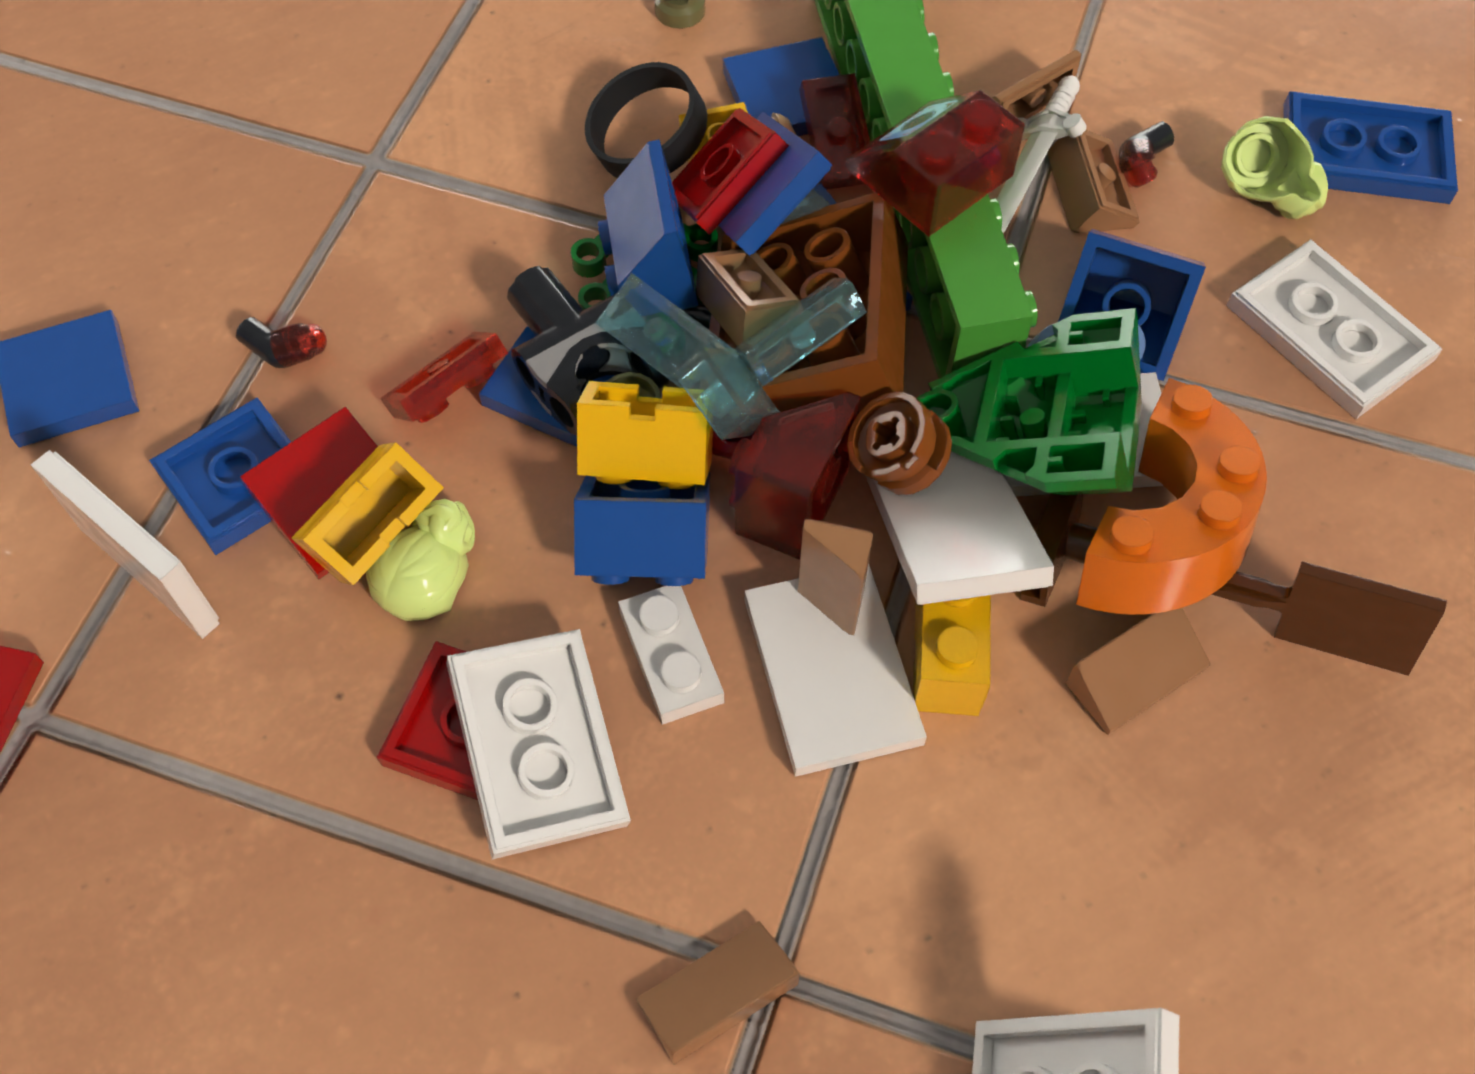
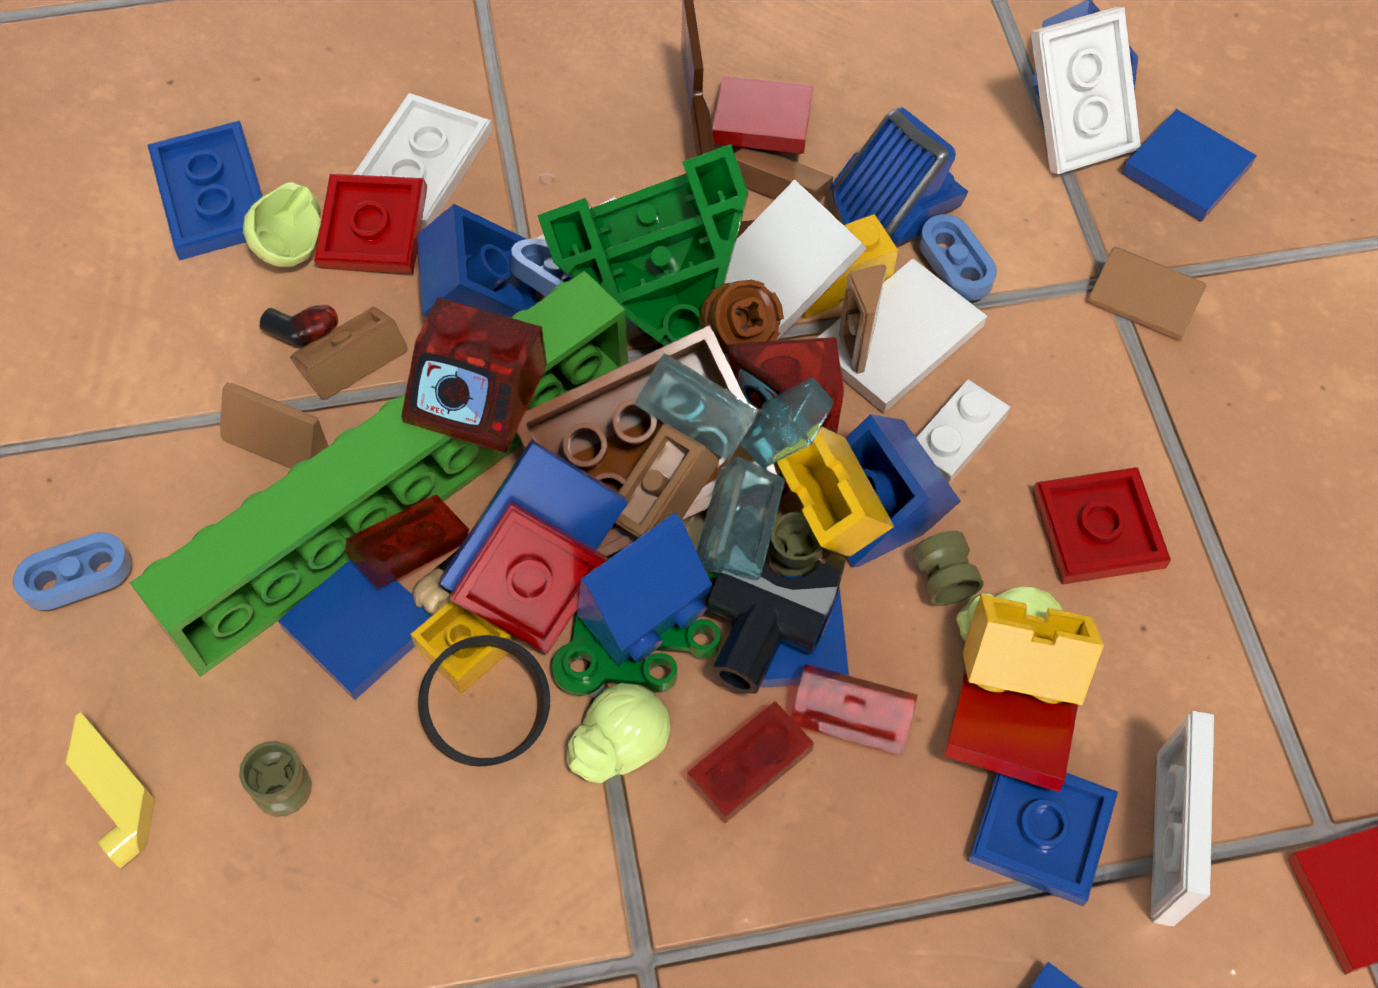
camera: 120 degrees left, 0 degrees up
clear red arm [236,317,327,368] -> none
white tile [446,629,631,860] -> none
white sword [997,75,1087,233] -> none
orange brick [1076,378,1267,615] -> none
none -> red tile [314,173,428,274]
none -> yellowish green hair [567,683,671,783]
none -> clear red plate [687,701,814,823]
none -> tile [712,76,813,154]
none -> blue piece [829,107,969,245]
none -> olive wheel [913,531,984,606]
none -> medium blue plate [919,214,997,301]

